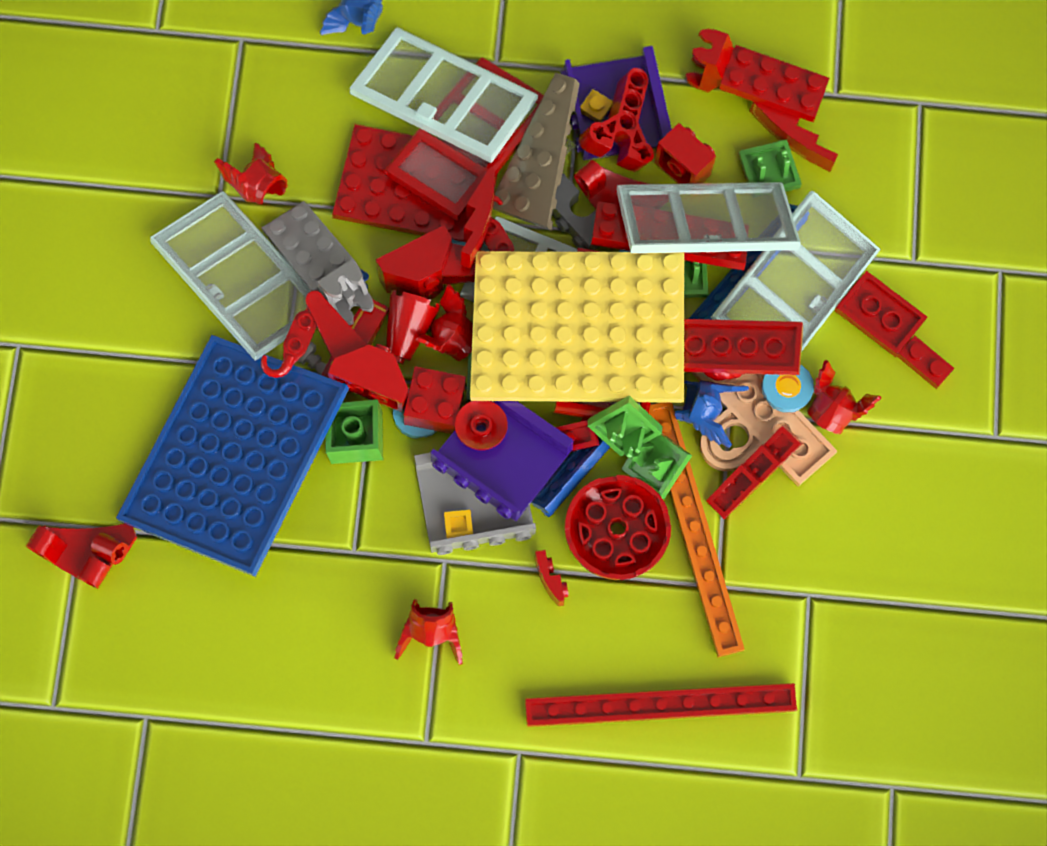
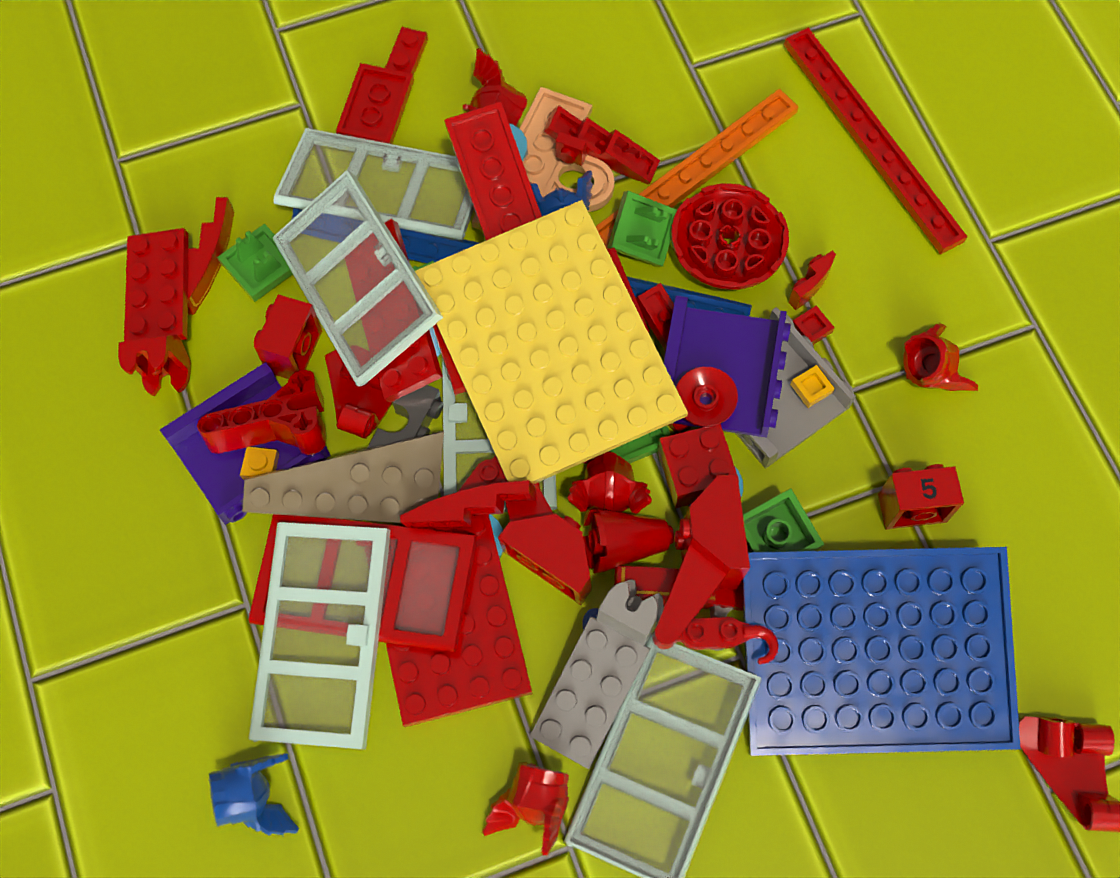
camera: 110 degrees left, 5 degrees down
bright green plate [588,396,662,458] -> none
none -> red plate [555,132,587,166]
none -> red plate [793,306,835,345]
none -> red brick [878,464,964,530]

